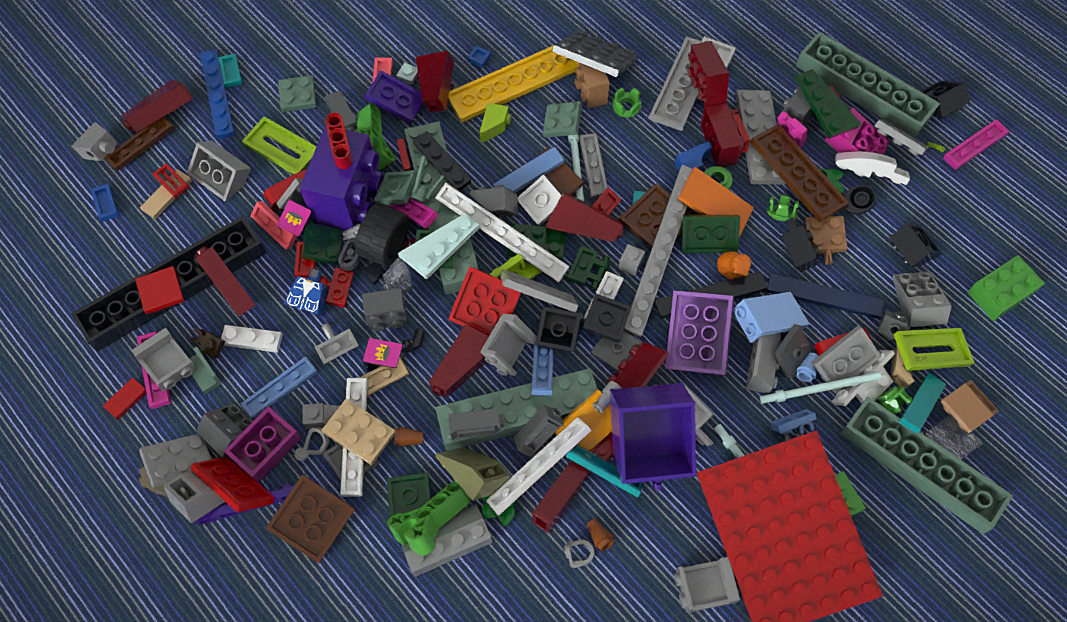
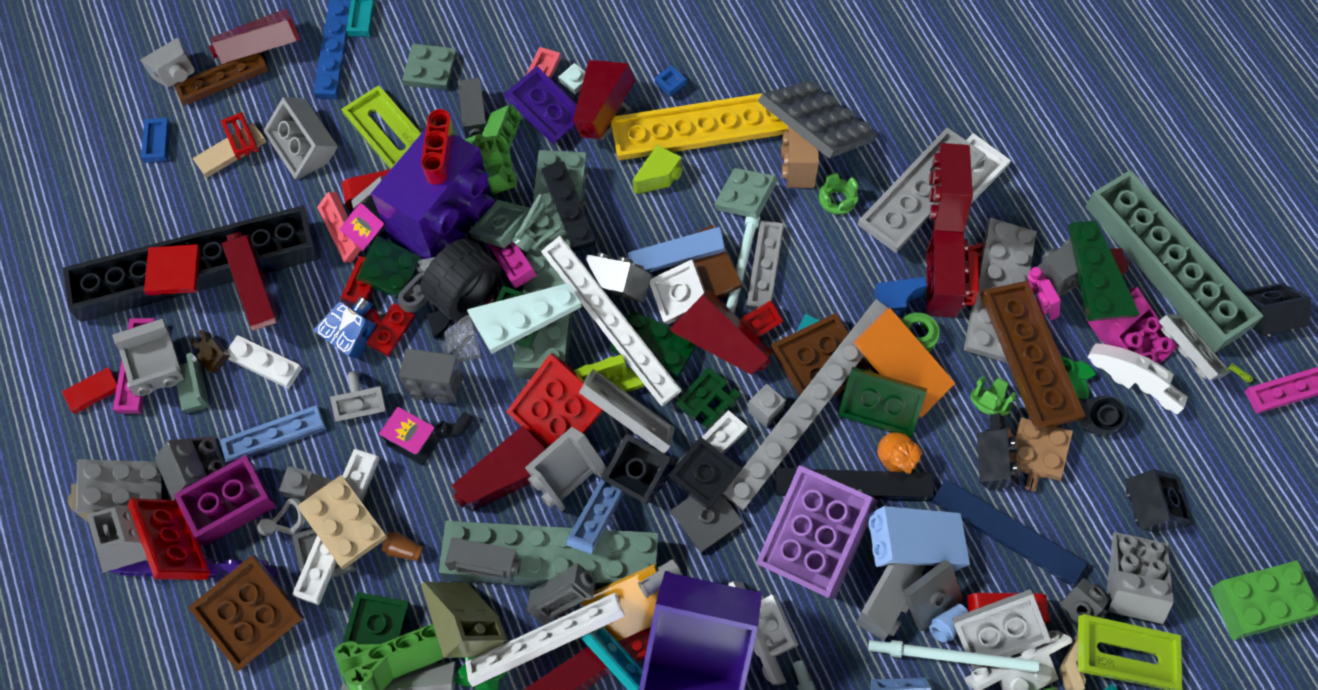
camera: 20 degrees right, 0 degrees up
tan tile [360,358,409,397] -> none
red tile [397,139,411,171] -> none
dark red slope [606,342,670,389] -> none

